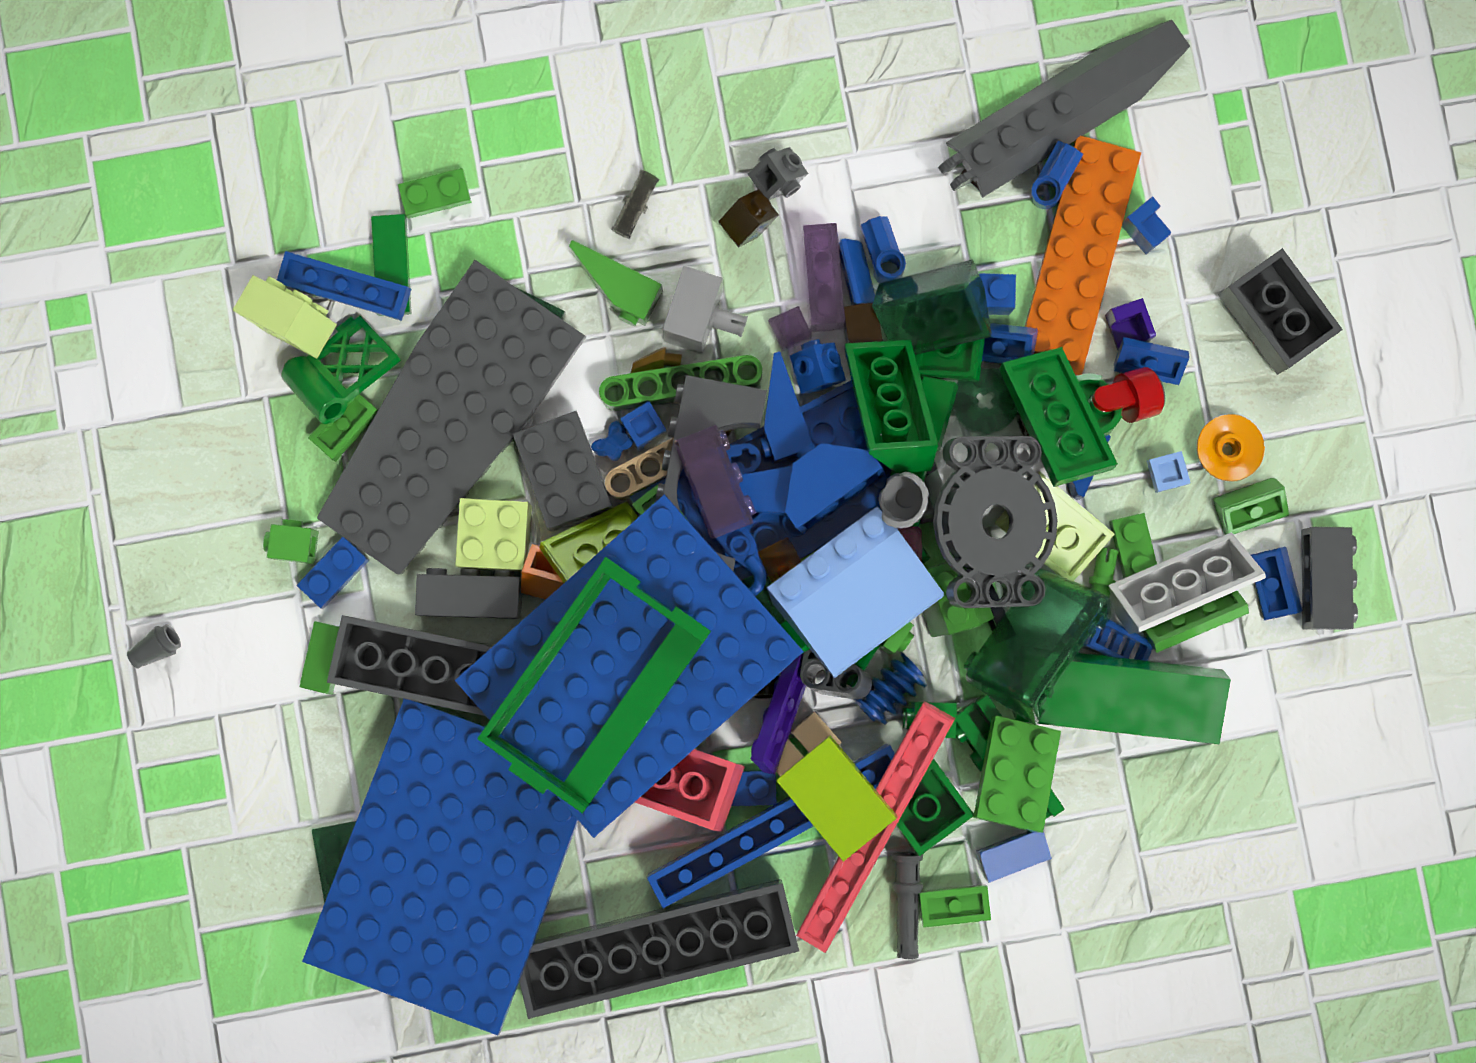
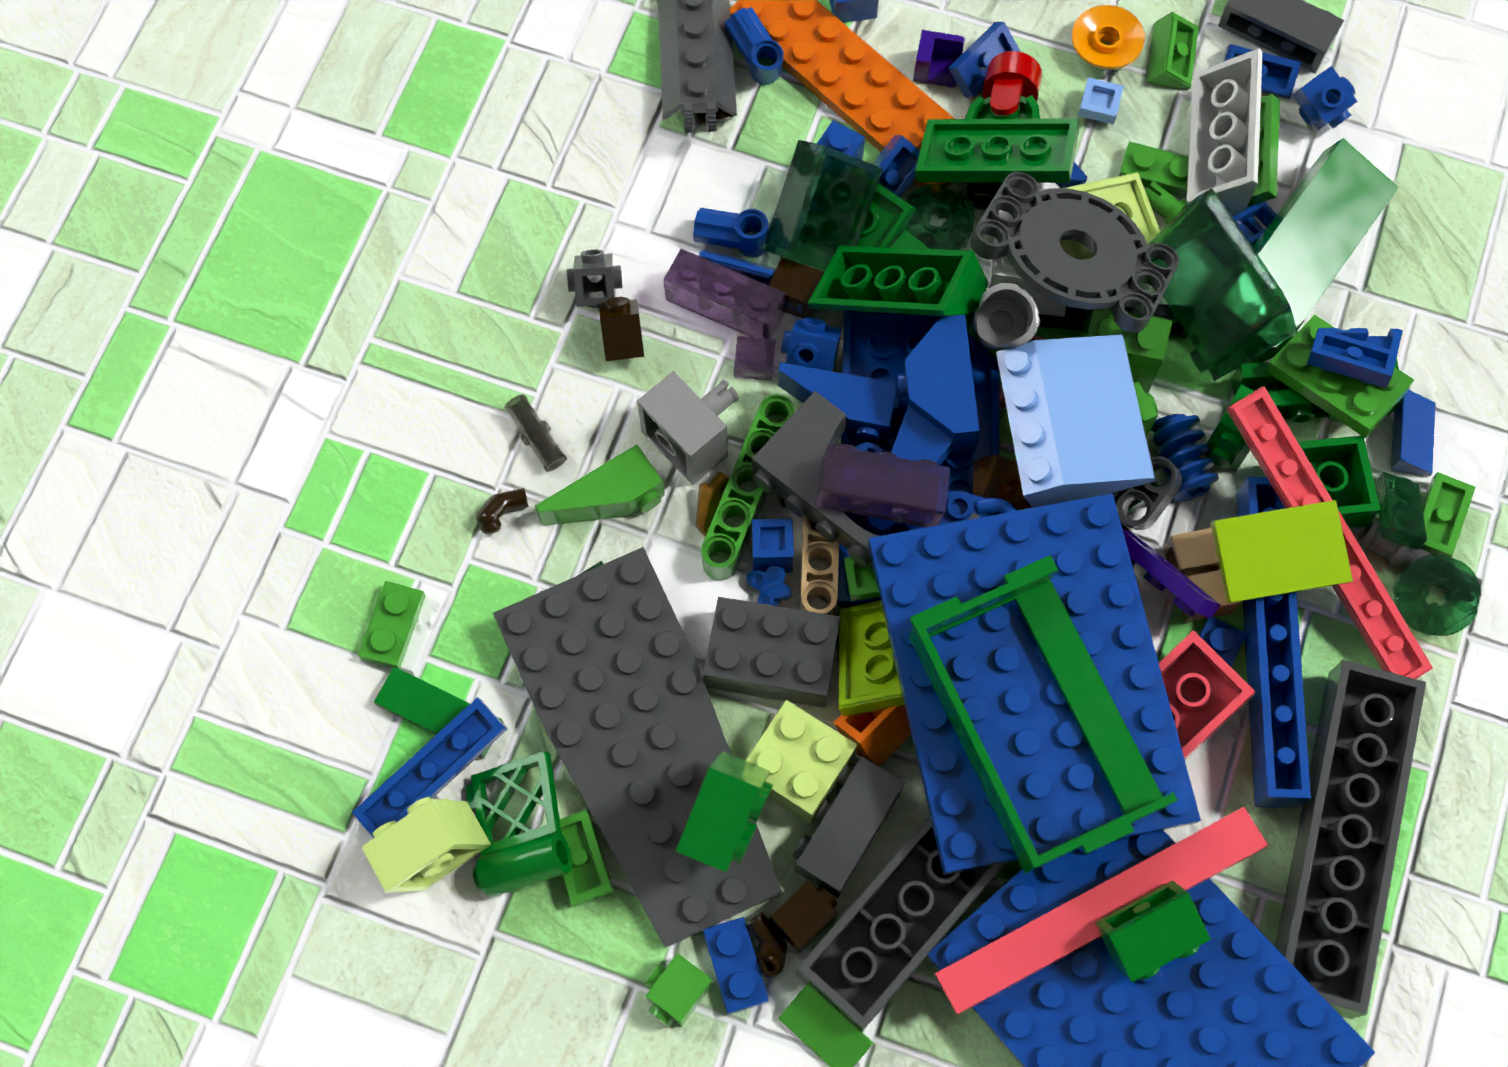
camera: 55 degrees left, 15 degrees down
none -> dark brown arm [476,488,529,534]
none -> green brick [676,751,773,872]
none -> dark brown arm [746,911,787,978]
none -> dark brown brick [770,881,838,954]
none -> coral tile [935,807,1268,1015]
none -> green brick [1095,880,1211,982]
none -> blue brick [1292,66,1358,131]
none -> blue wing [1307,328,1403,388]
none -> clear green plate [1375,471,1427,550]
none -> clear green plate [1393,554,1481,636]

